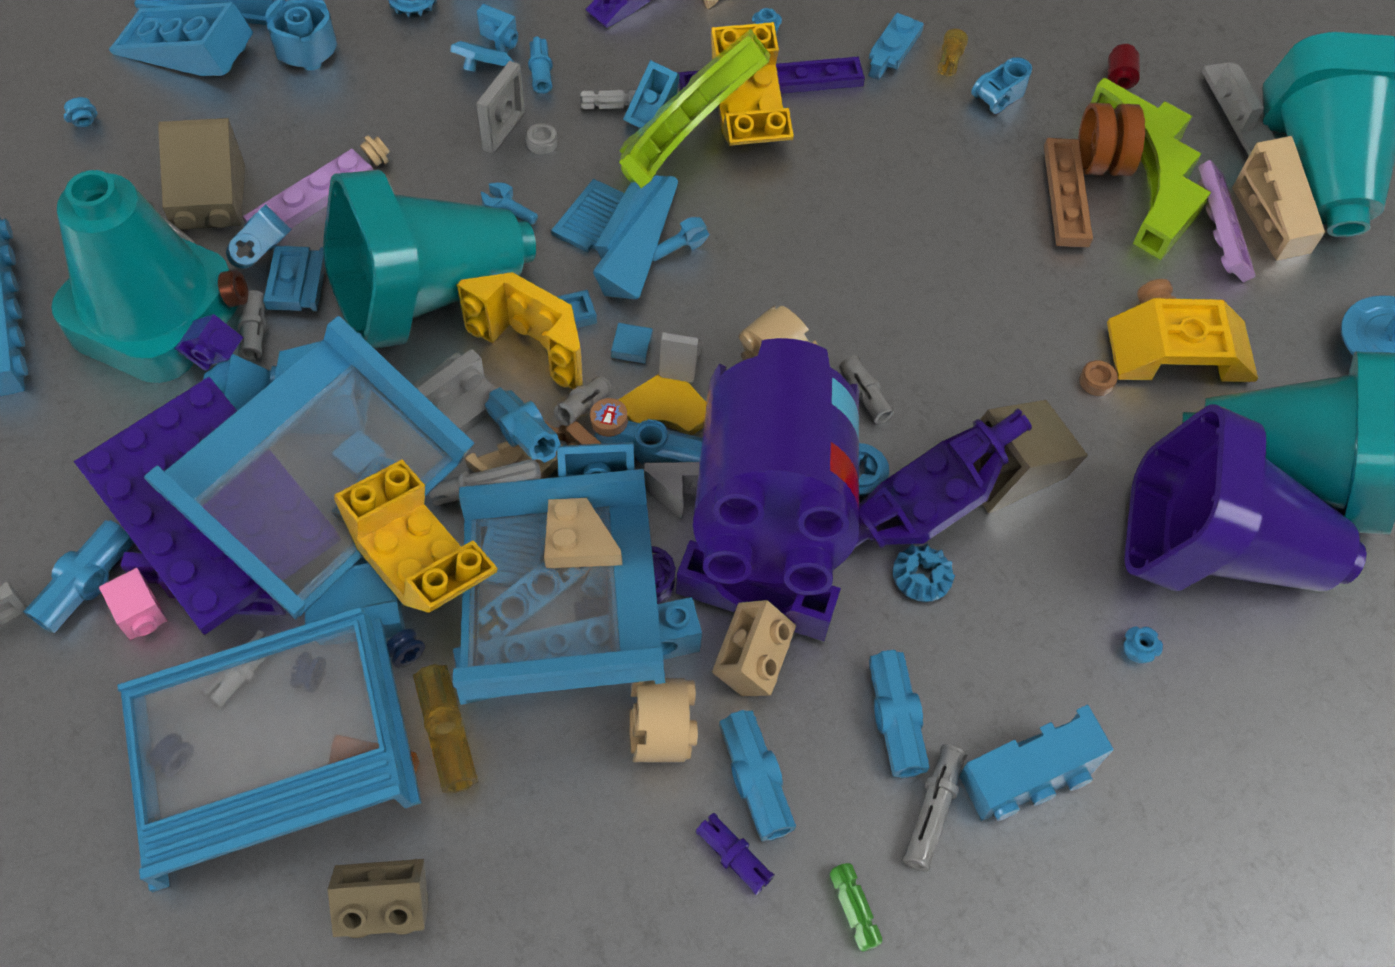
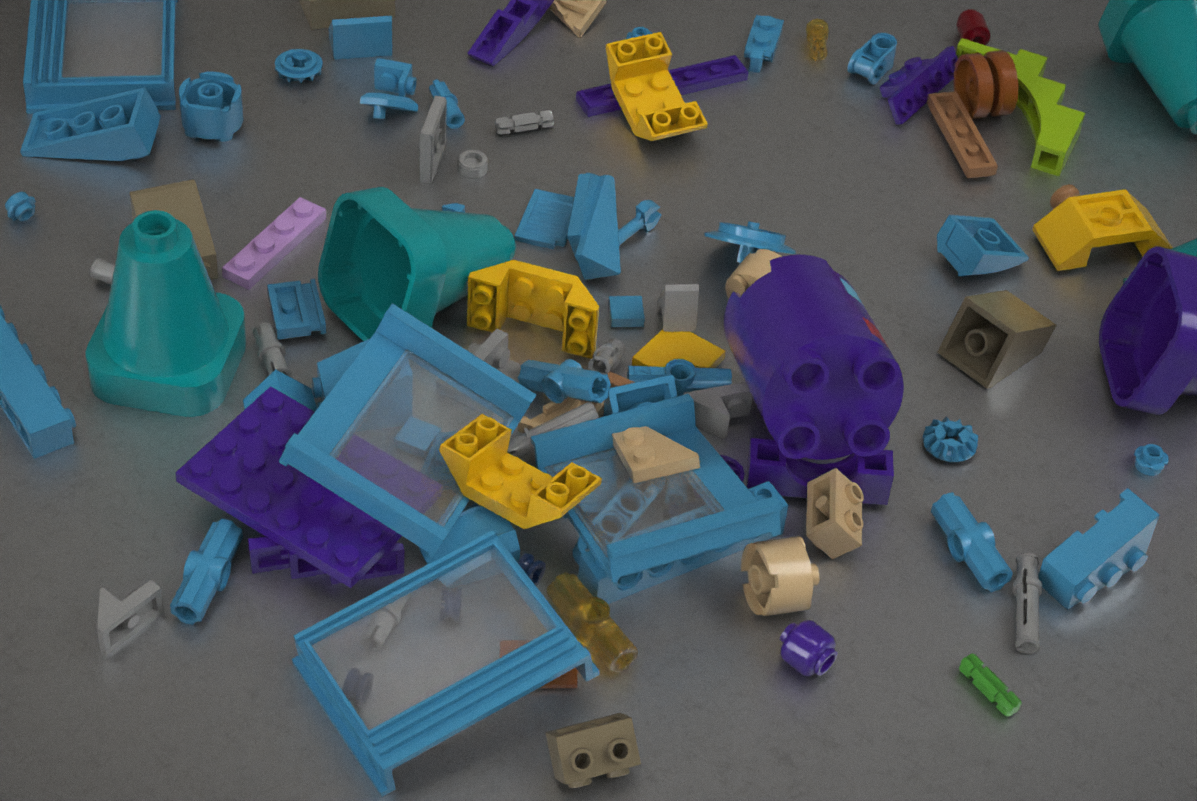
camera: 15 degrees left, 15 degrees down
bright pink brick [99,568,168,640] -> none
dark purple brick [175,314,243,371] -> none
copper tile [218,269,248,307] -> none
dark azure piece [226,204,292,269] -> none
tan plate [360,135,390,167] -> none
medium nougat tile [590,398,628,437] -> none
lime arch [619,29,771,188] -> none
dark azure slope [623,60,680,128] -> none
dark purple pin [695,813,775,895] -> none
dark azure piece [719,710,796,841] -> none
dark purple plate [855,408,1032,549] -> none
medium nougat tile [1079,360,1118,396] -> none
lavender plate [1198,160,1256,283] -> none
light grey bracket [1202,62,1275,156] -> none
tan wedge [1232,136,1325,261] -> none
none -> dark azure piece [704,221,796,265]
none -> dark purple head [780,620,838,677]
none -> dark purple bracket [879,46,958,125]
none -> dark azure slope [937,215,1029,277]

